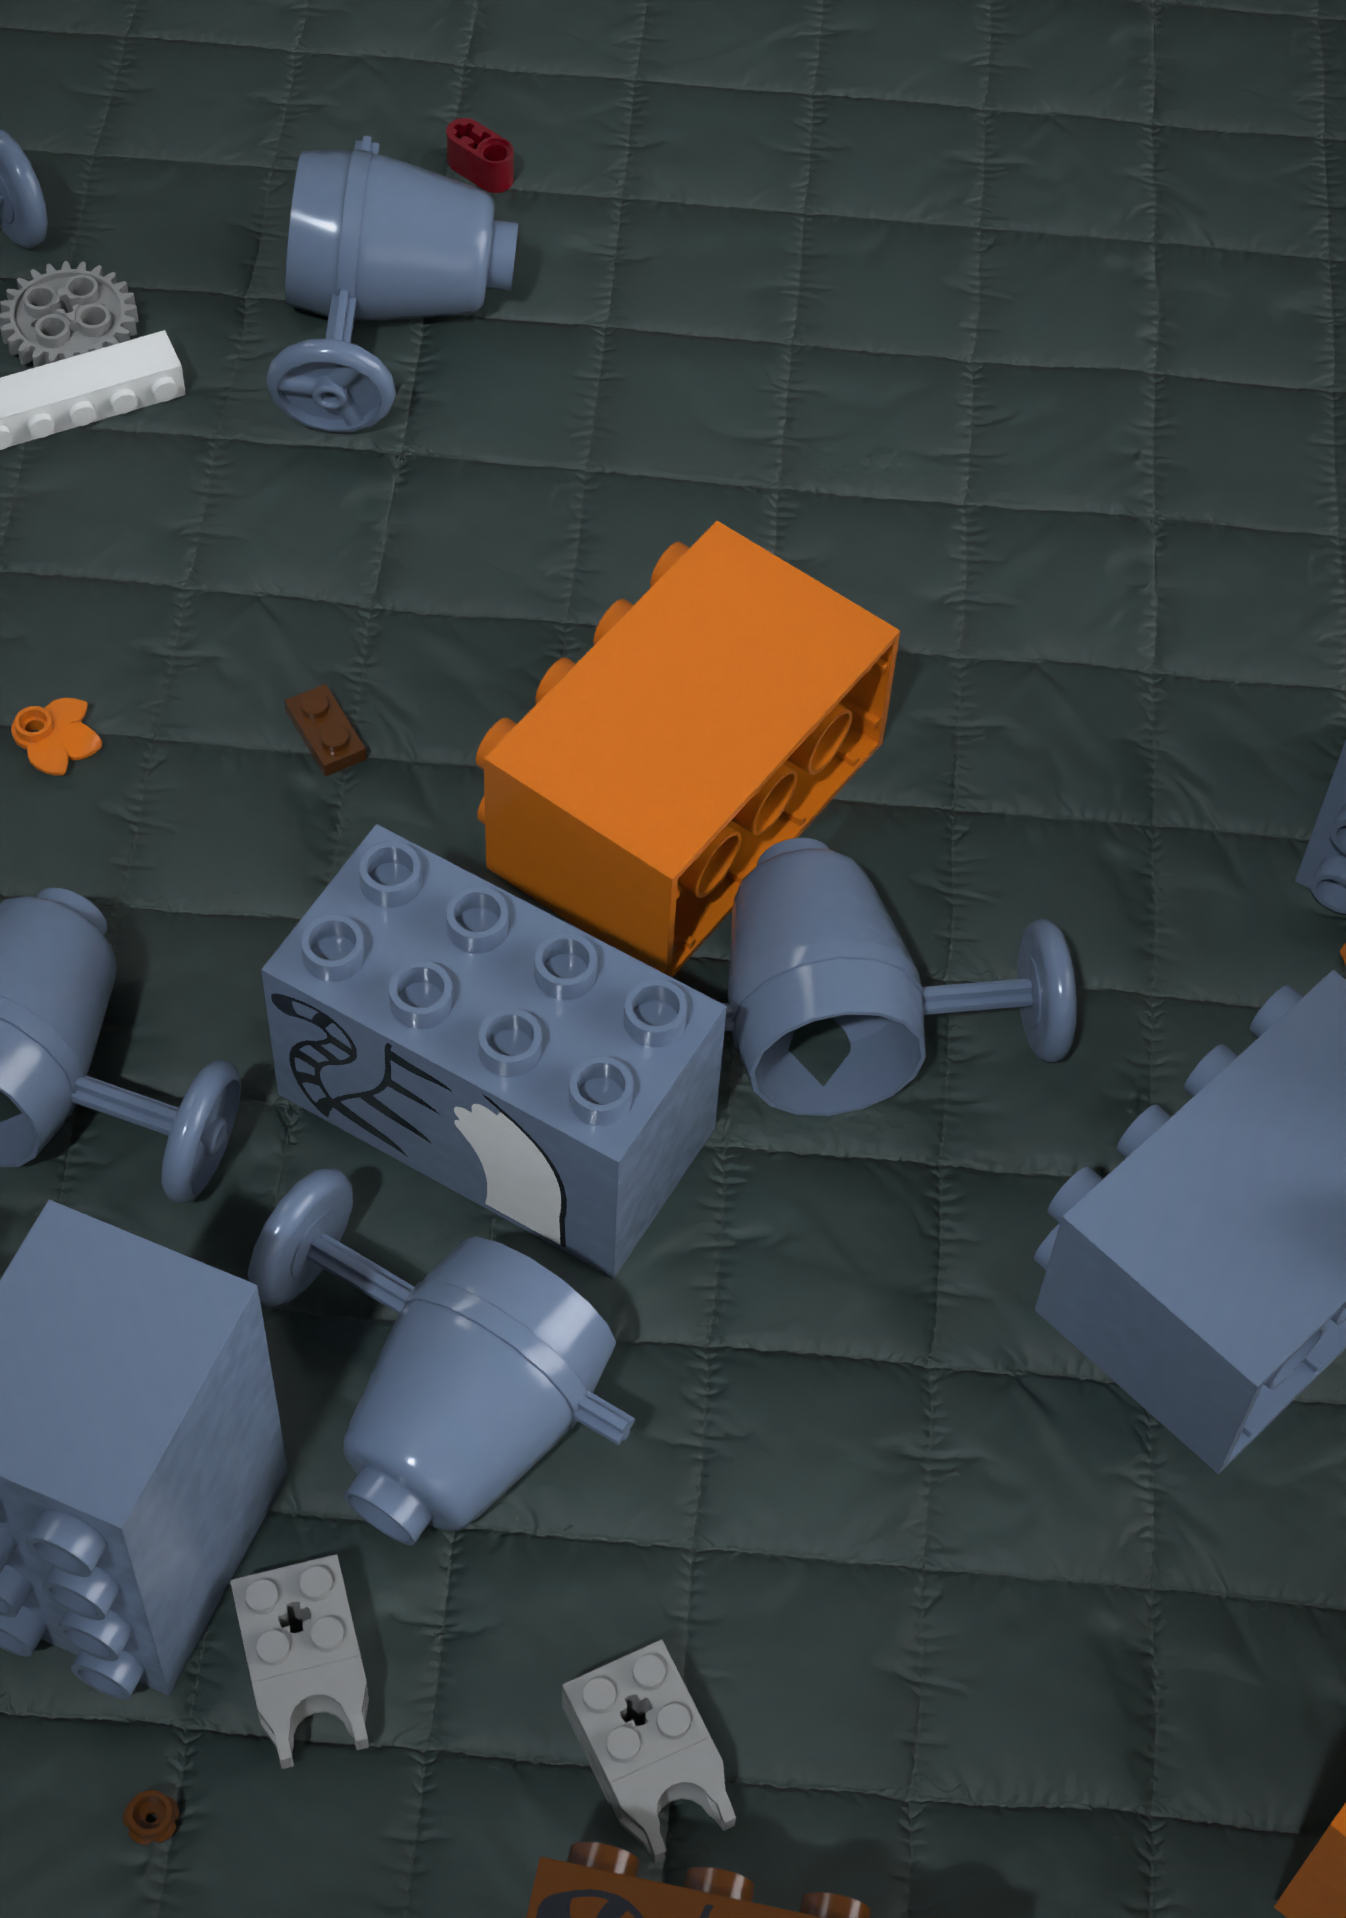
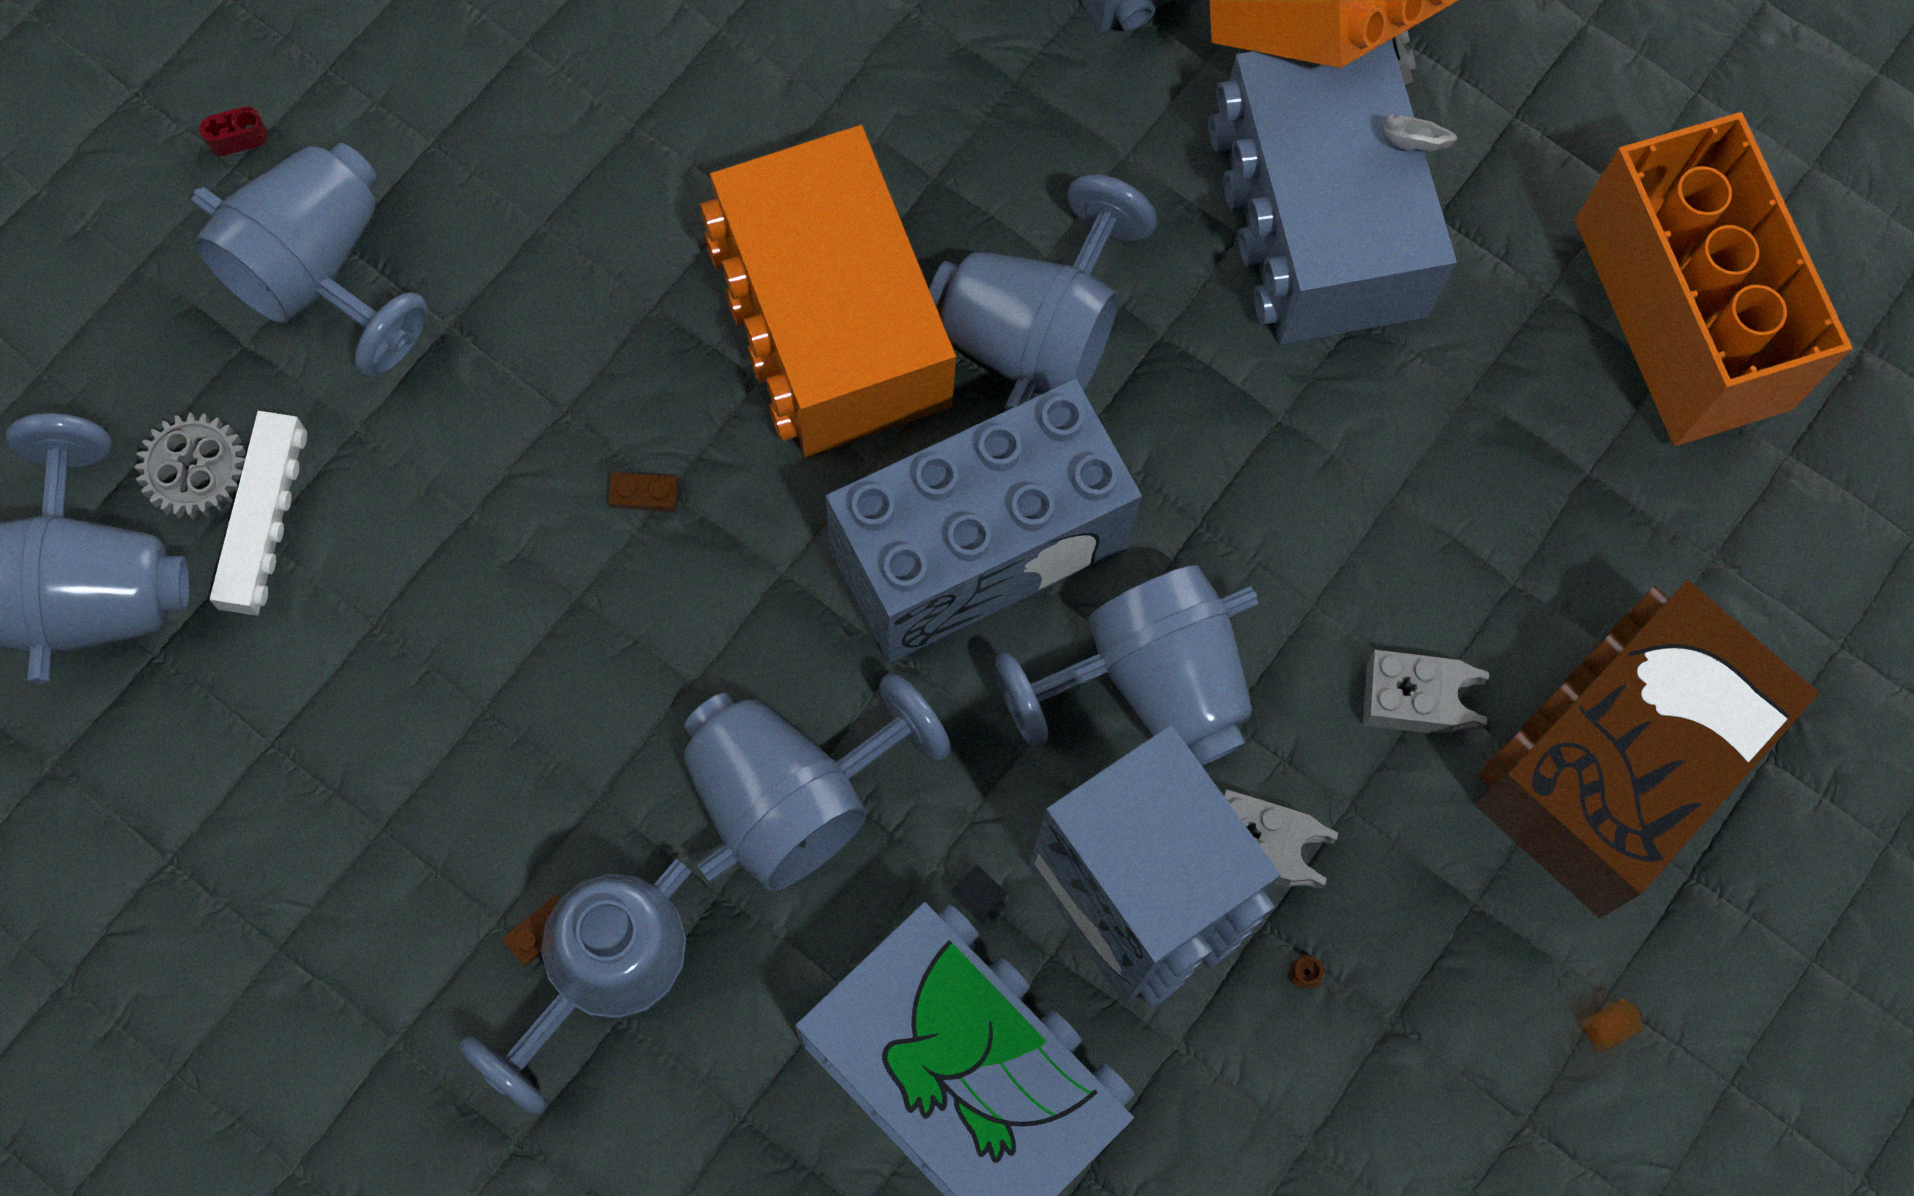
camera: 60 degrees left, 15 degrees up
orange plate [11,698,102,776] -> none

